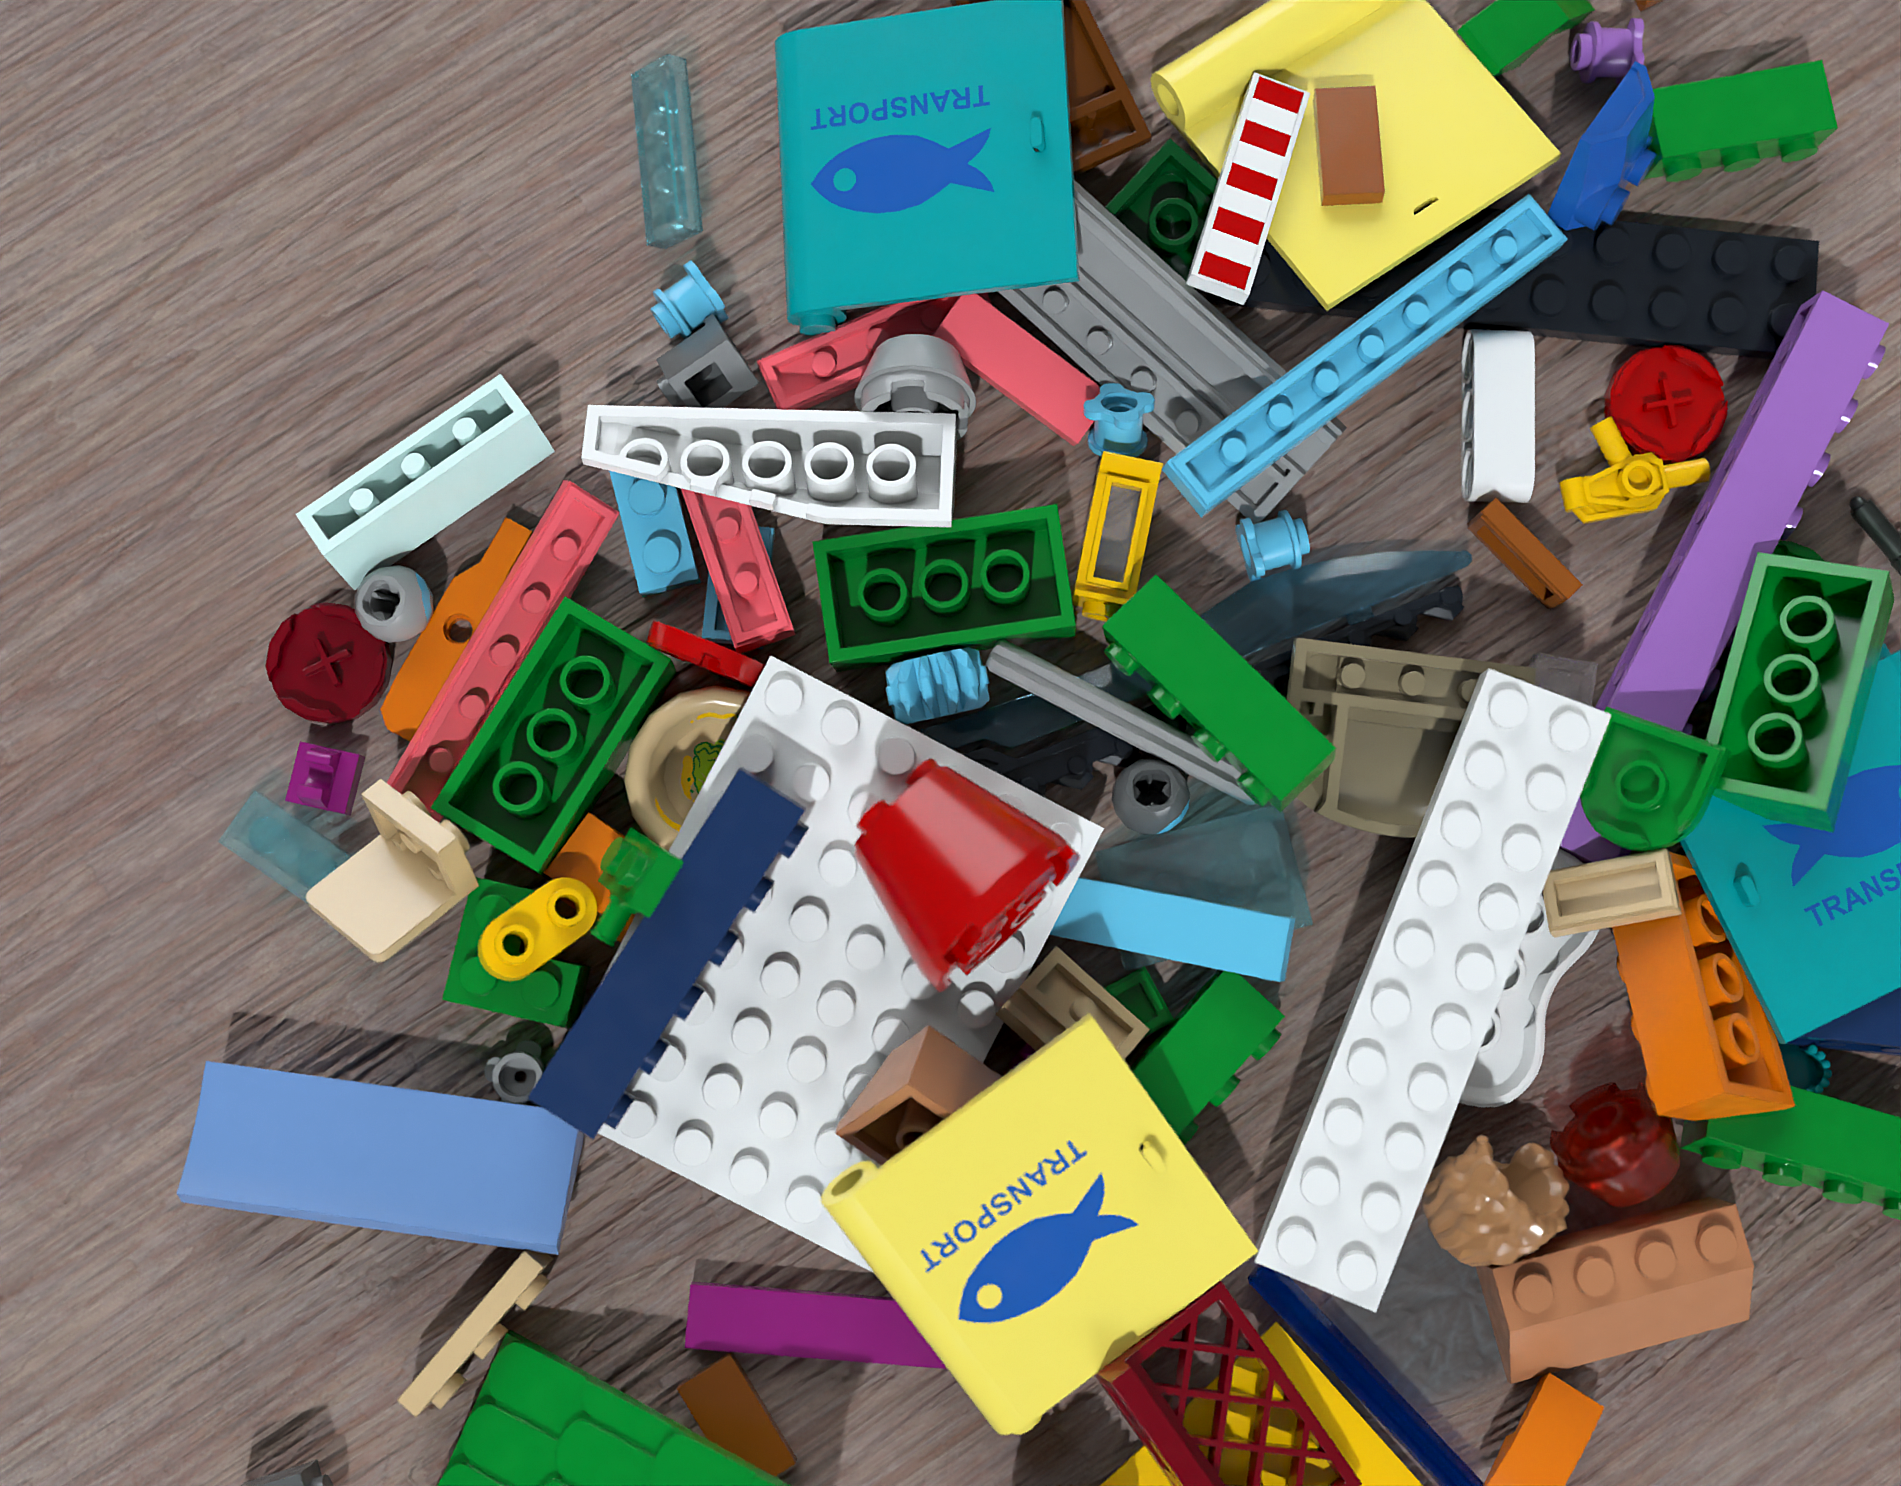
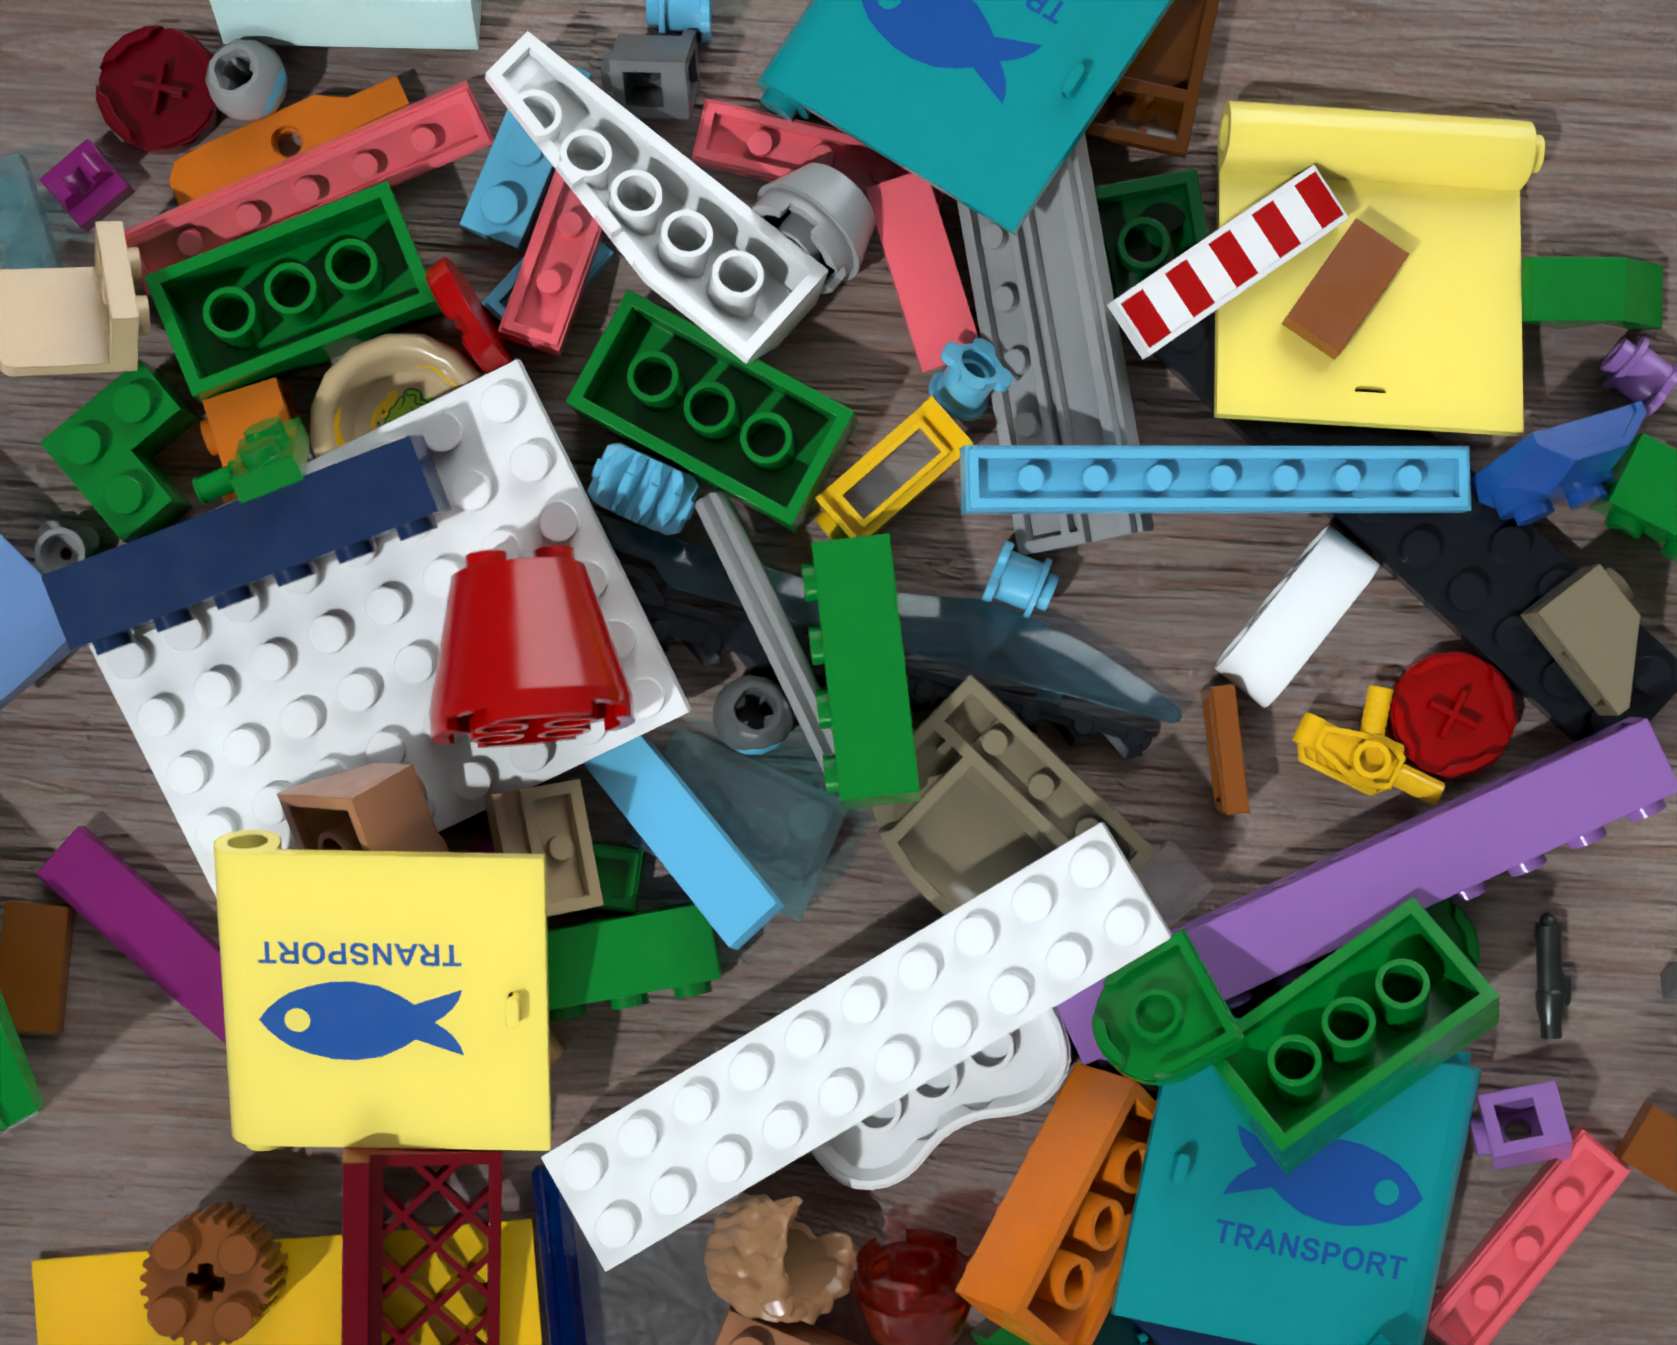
camera: 45 degrees right, 5 degrees up
yellow plate [478,877,597,981] -> none
tan tile [1542,848,1682,937] -> none
none -> dark tan slope [1520,564,1640,716]

